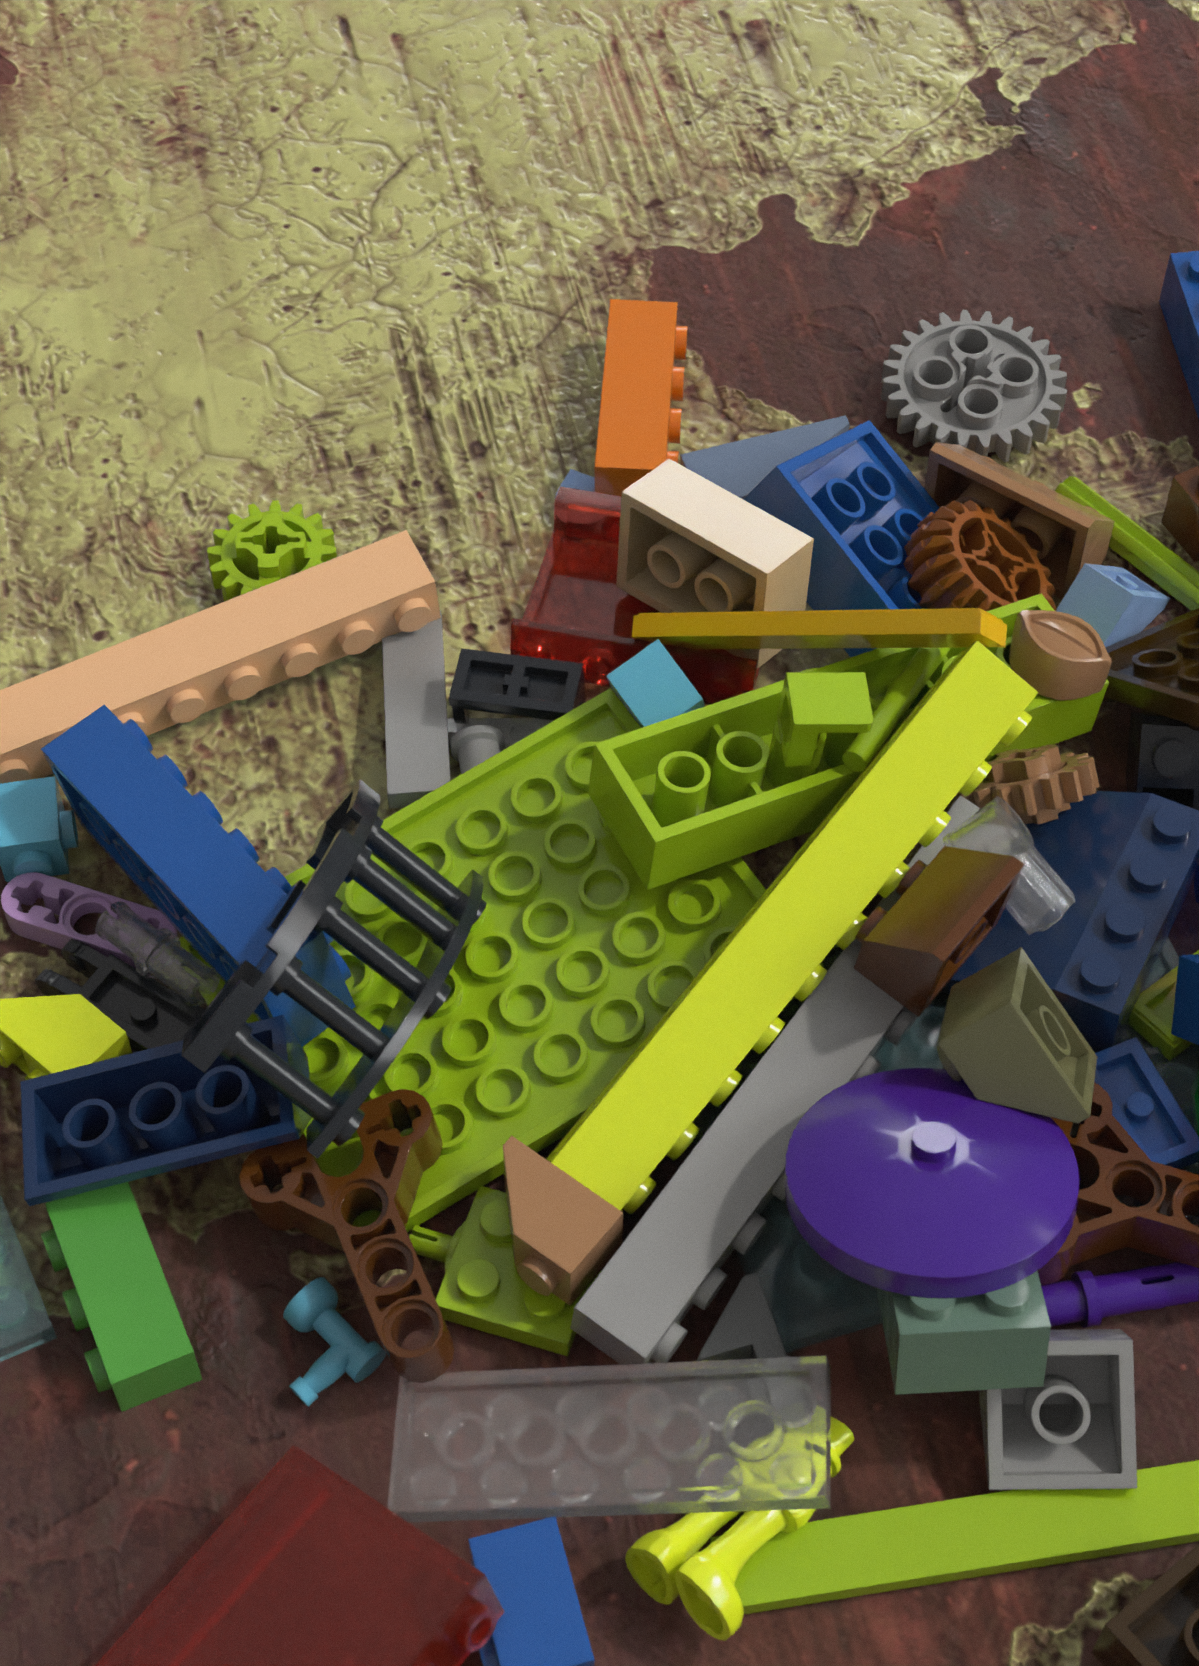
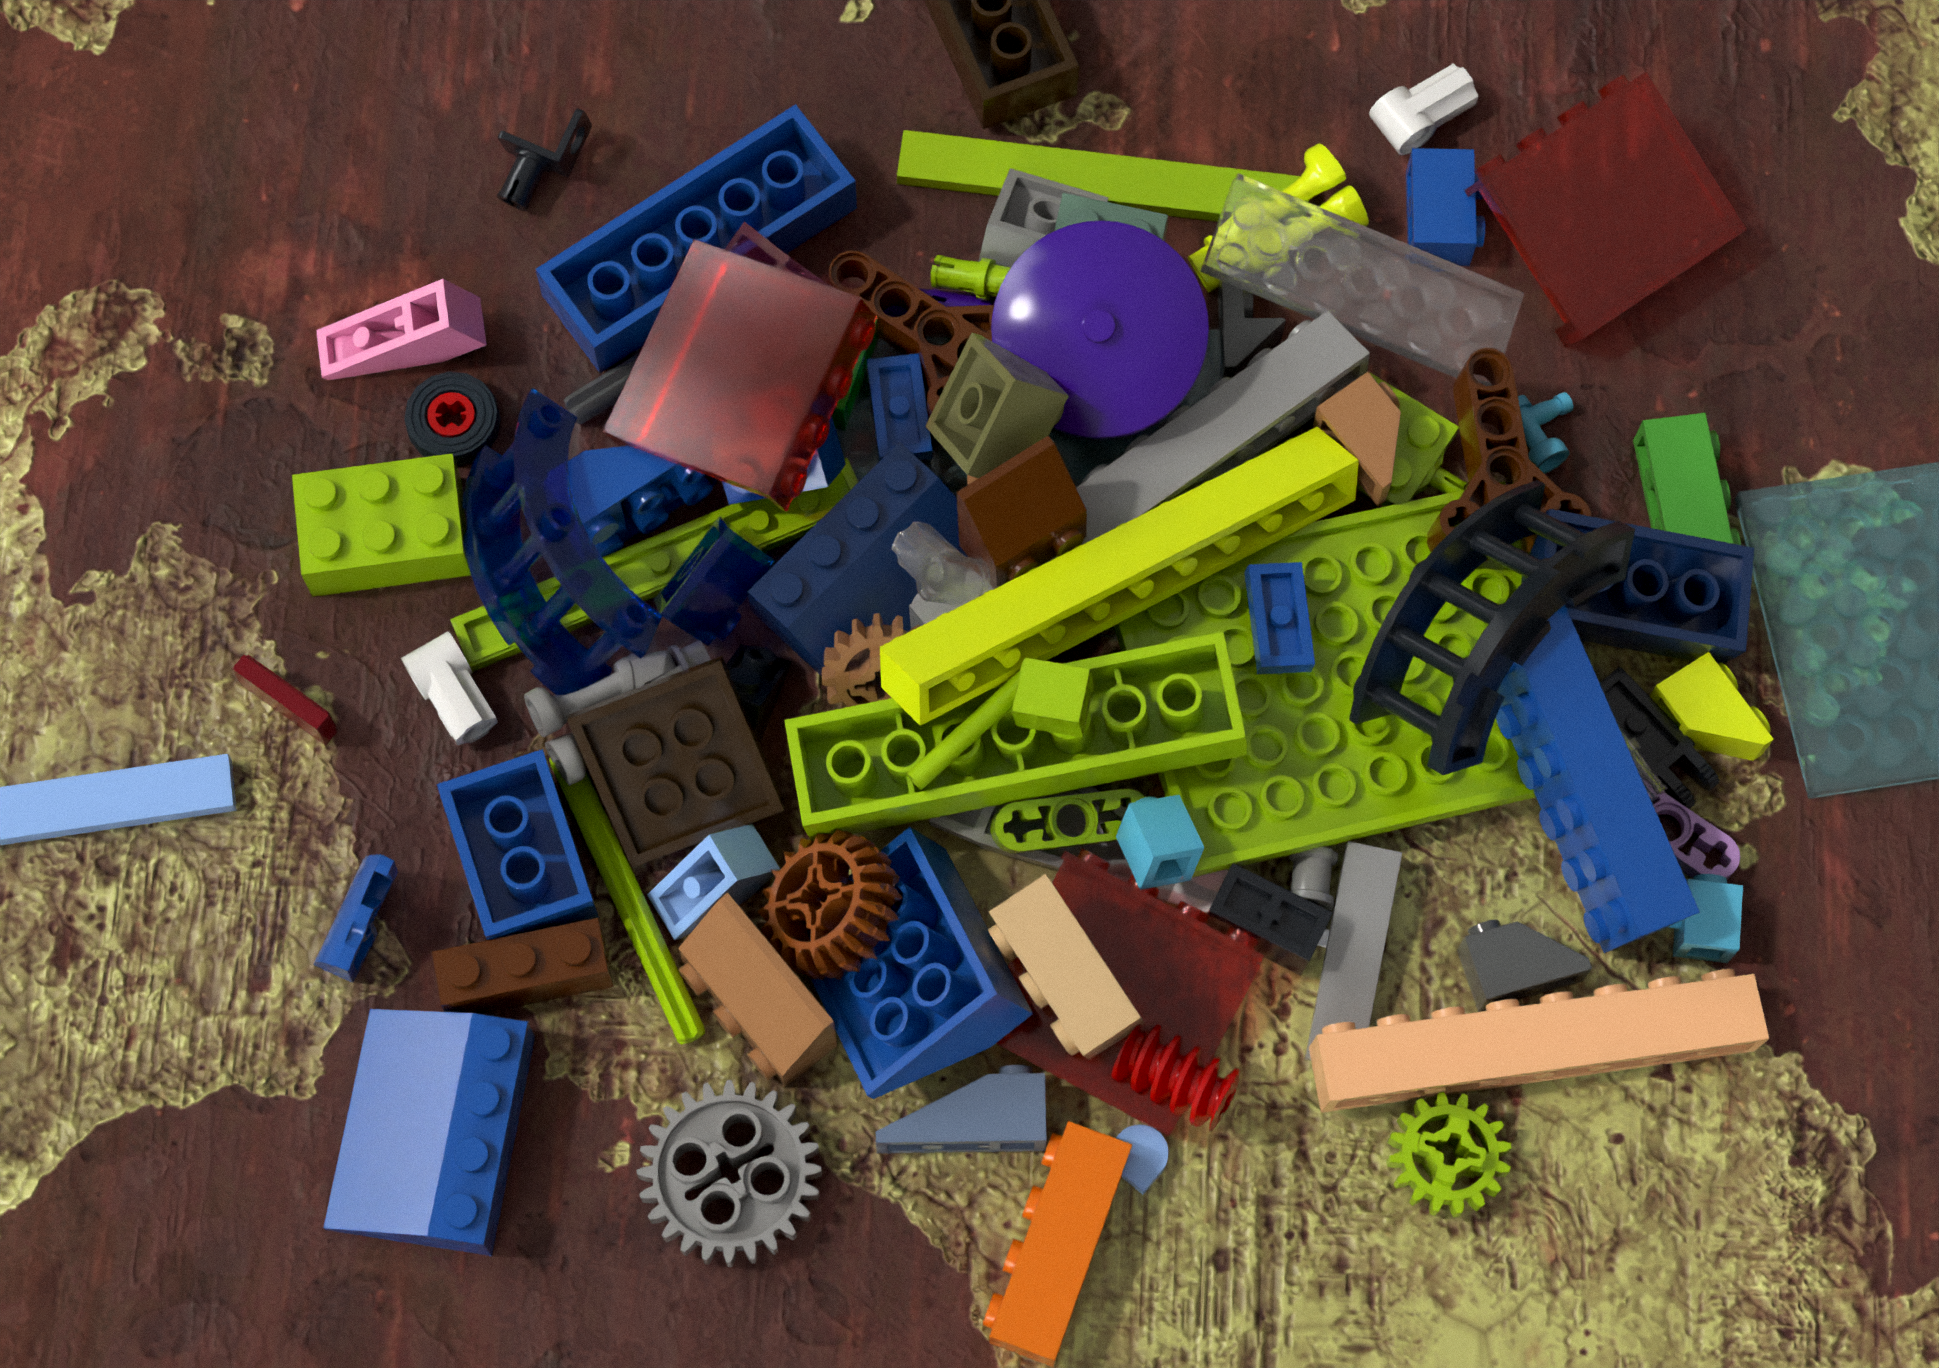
camera: 165 degrees left, 15 degrees up
yellow tile [632,608,1007,650] -> none
medium nougat hat [1009,610,1112,701] -> none
none -> lime pin [931,255,1011,301]
none -> red piece [1111,1023,1241,1131]
none -> blue plate [1244,562,1315,674]
none -> dark grey slope [1457,919,1592,1012]

